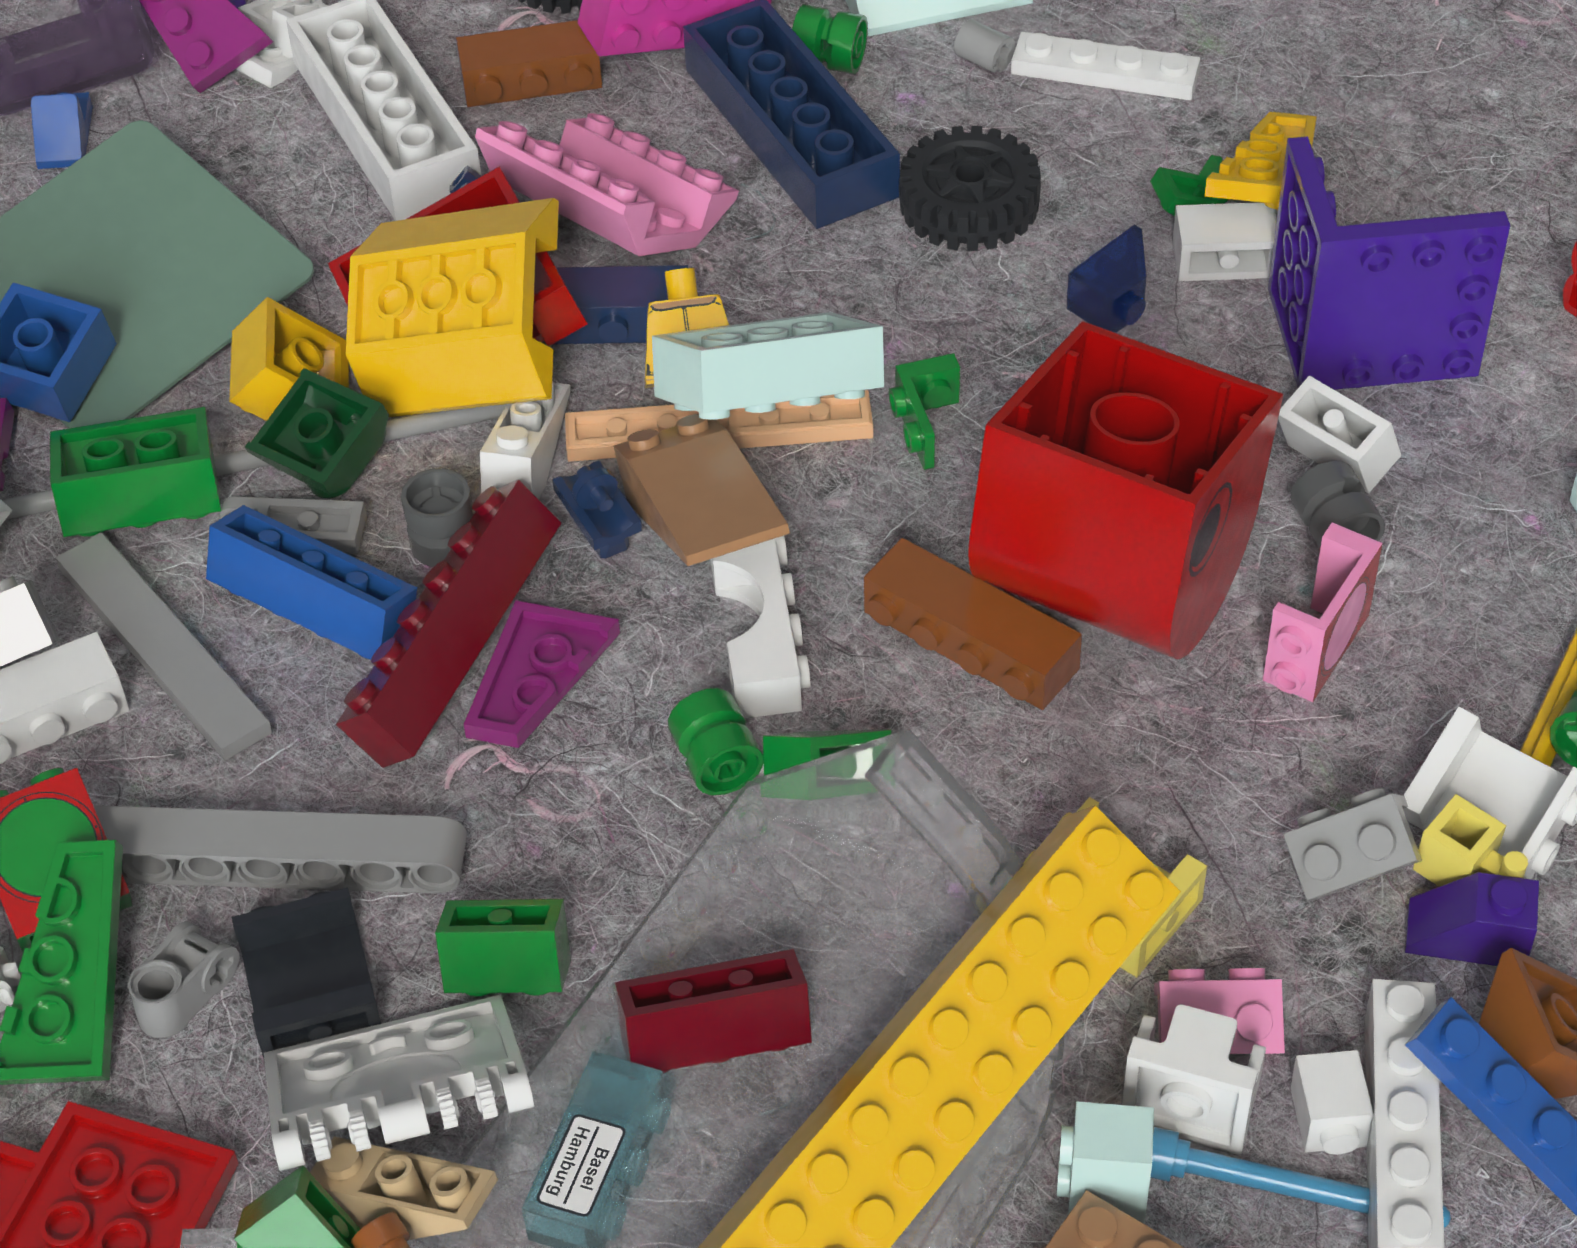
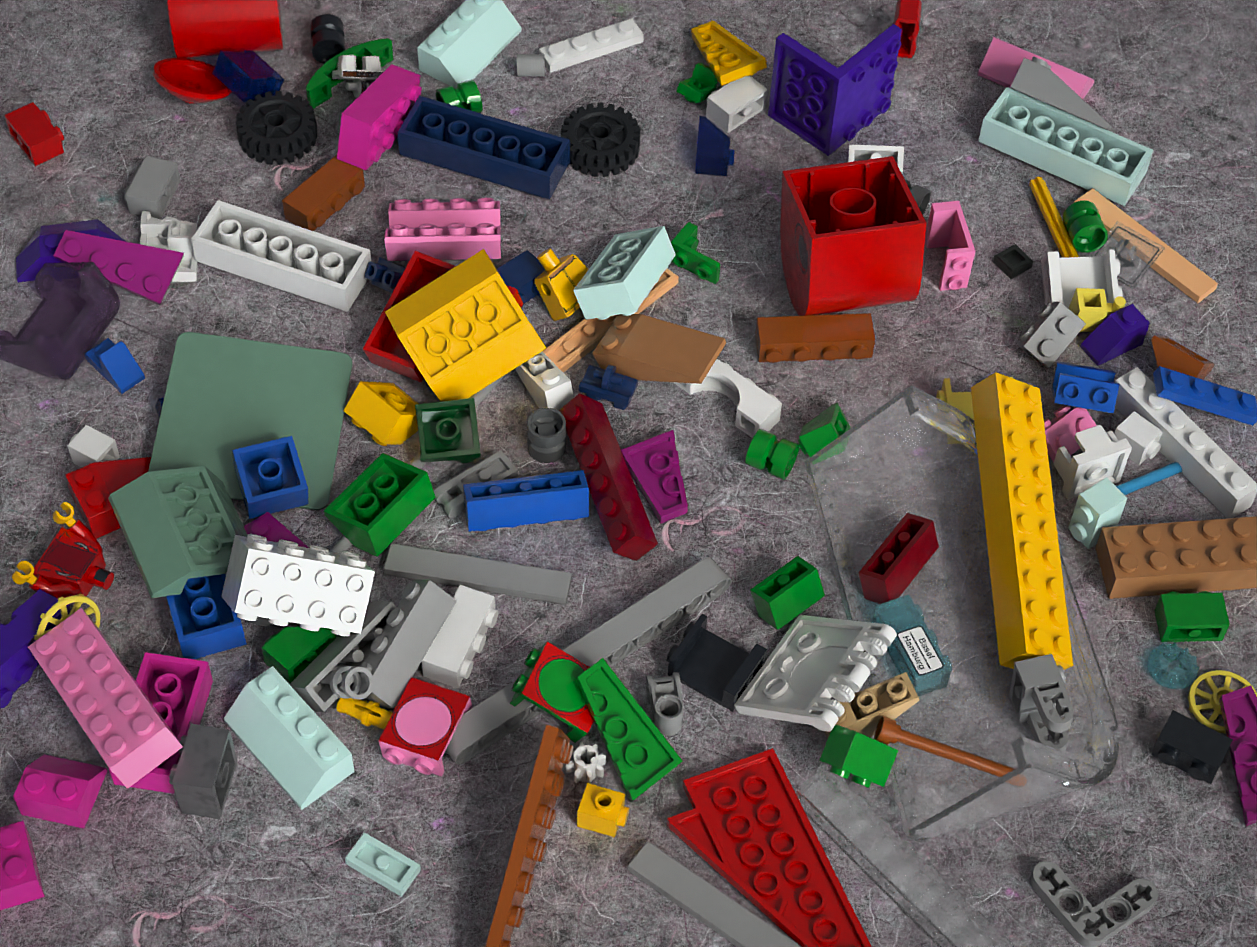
camera: 45 degrees left, 5 degrees up
none -> pearl dark grey tile [993,244,1034,279]
none -> blue panel [1051,361,1120,414]

